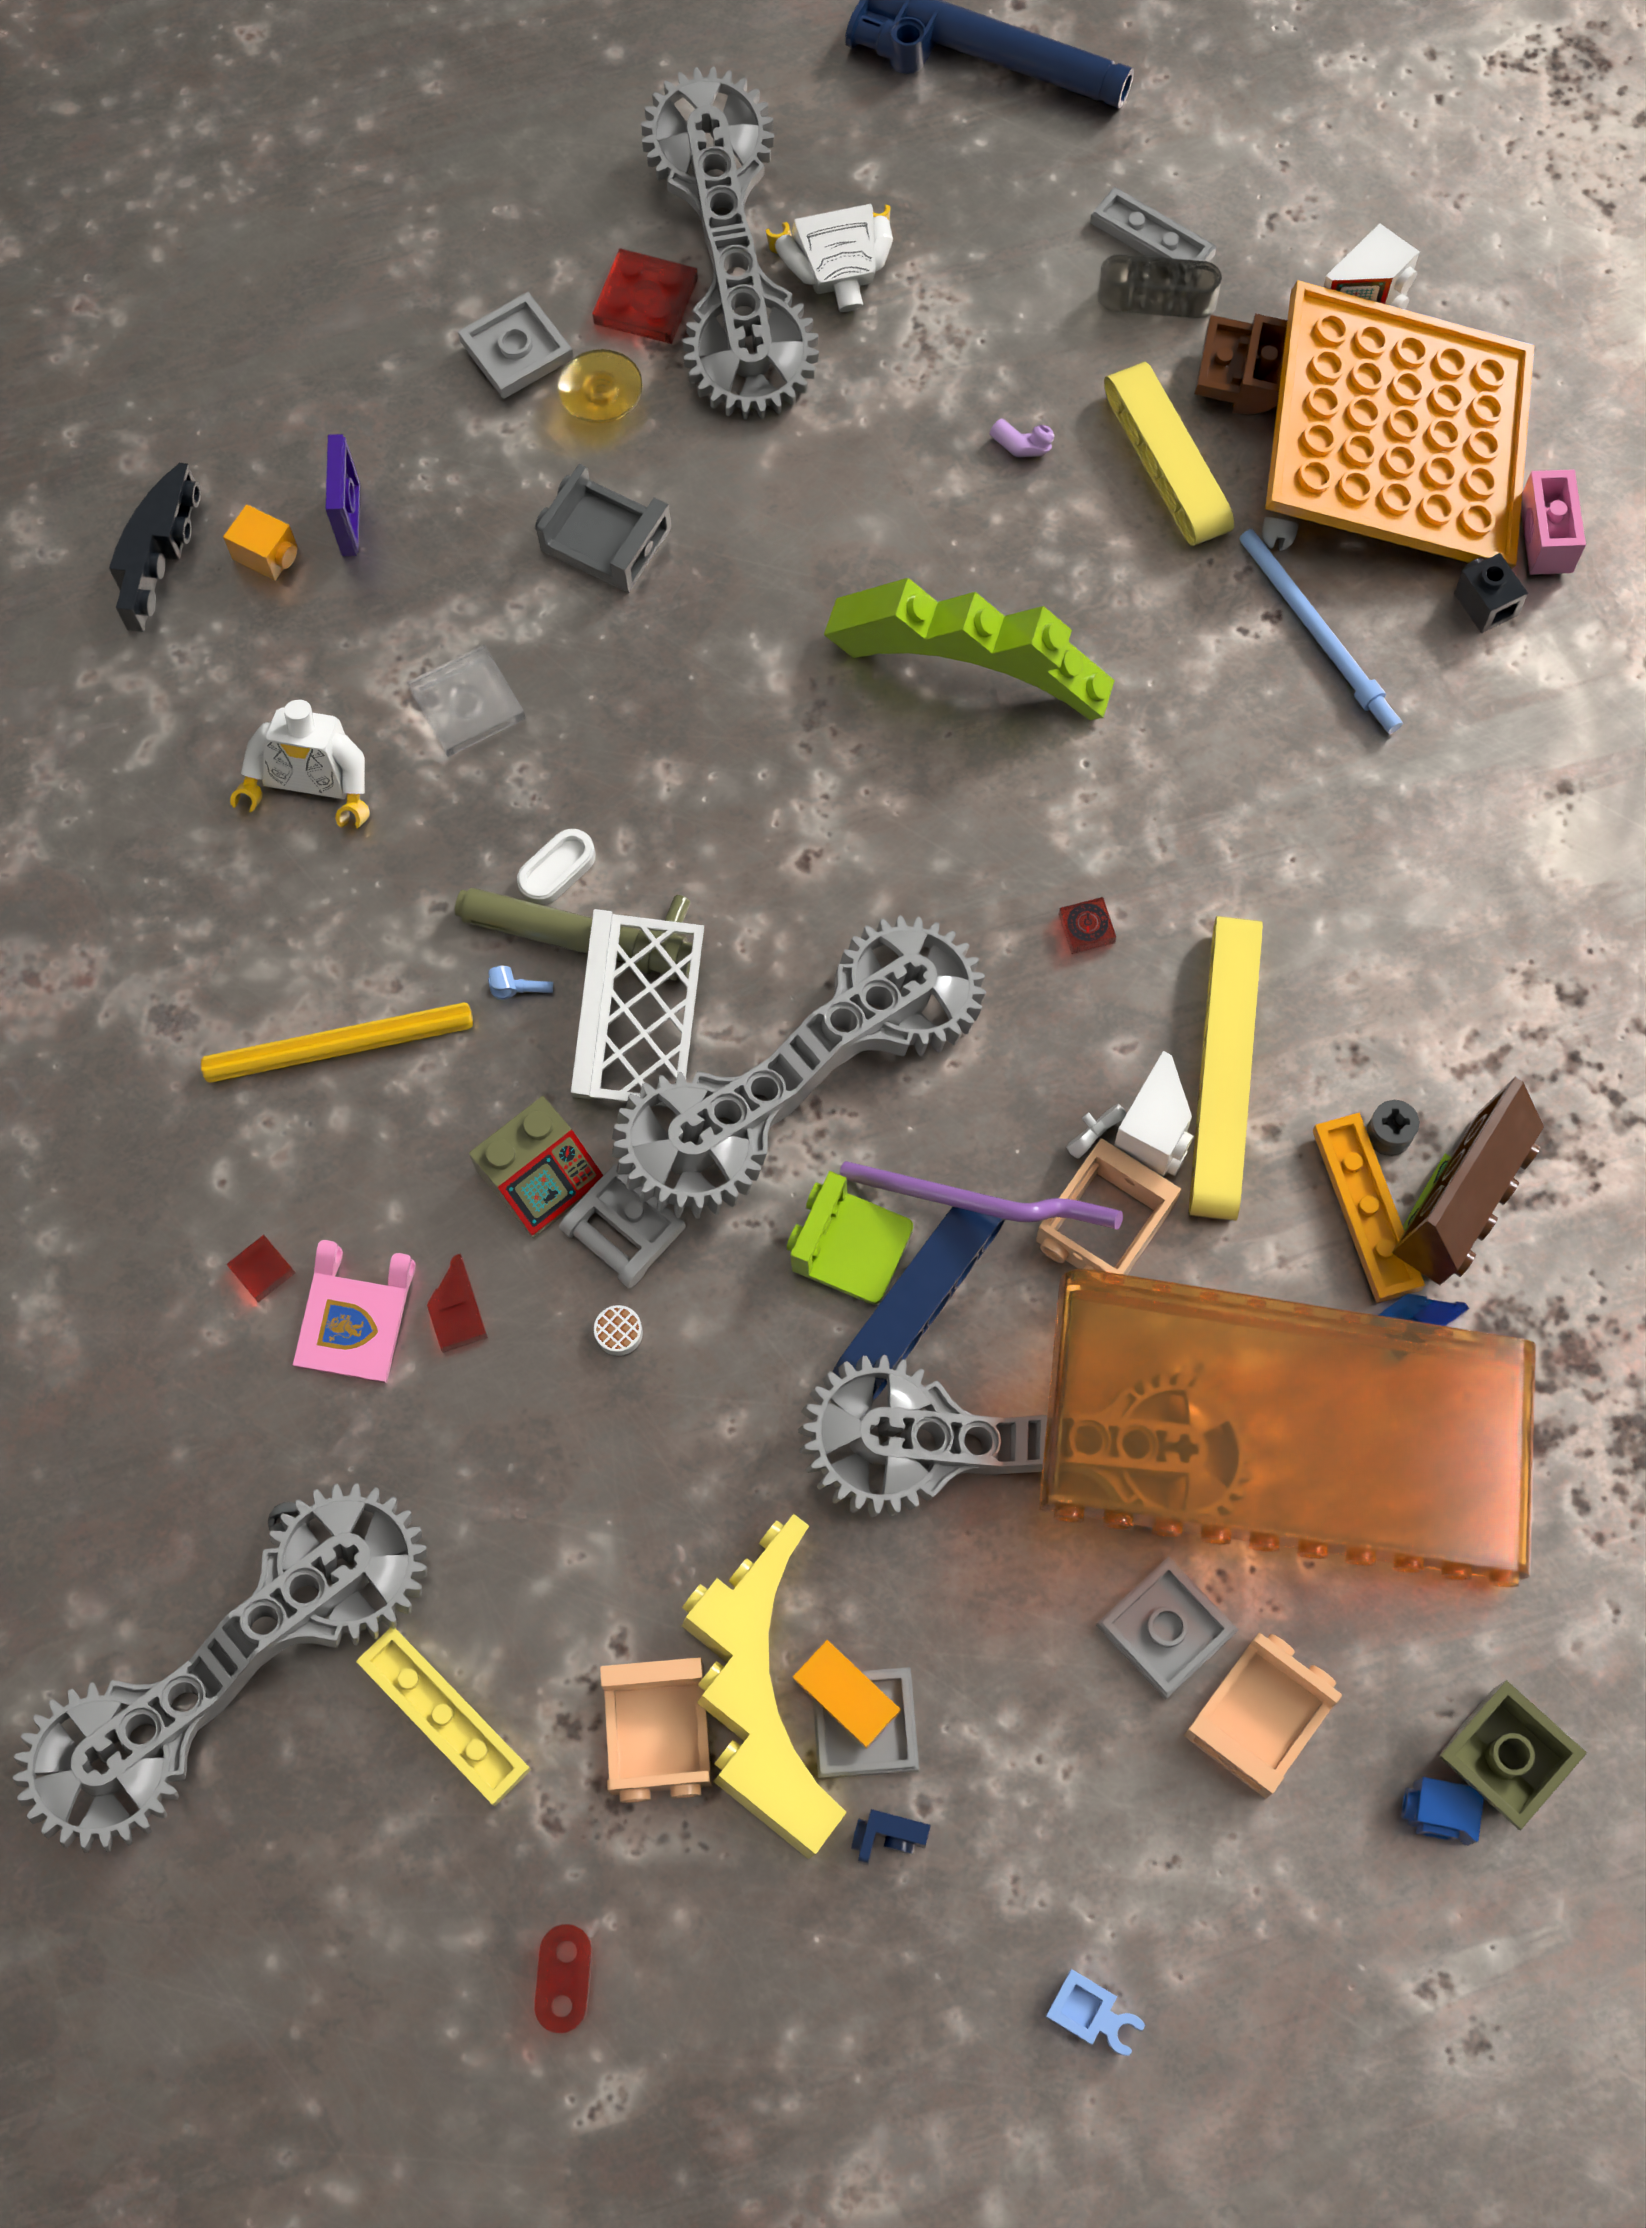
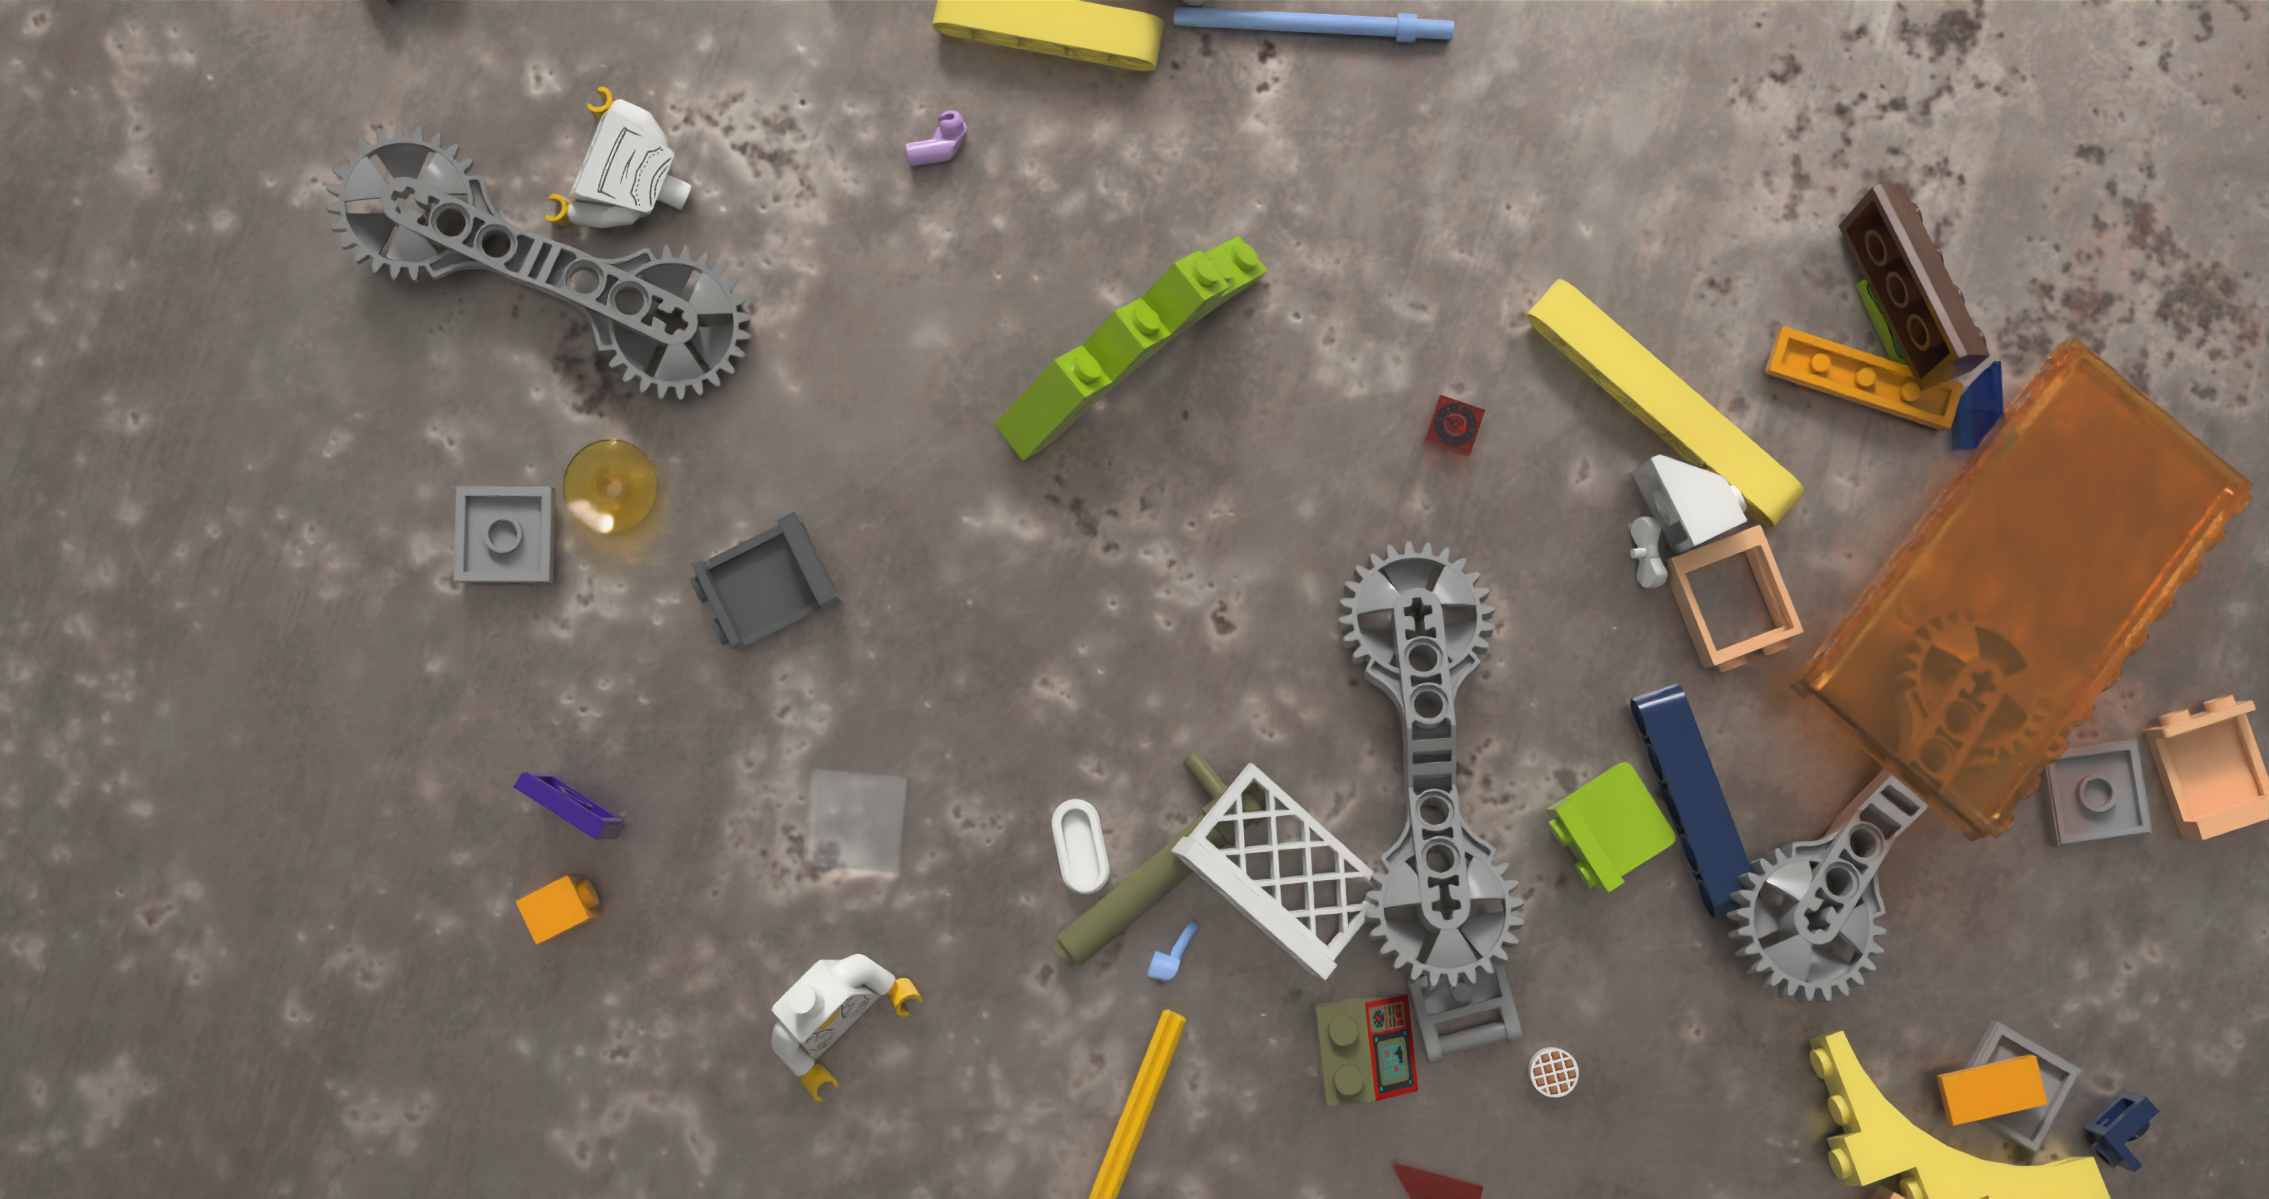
camera: 60 degrees left, 15 degrees up
black slope [109,463,201,632] -> none
clear red plate [592,248,698,344] -> none
medium lavender piece [840,1161,1123,1230] -> none
dark grey wheel [1366,1099,1420,1156] -> none

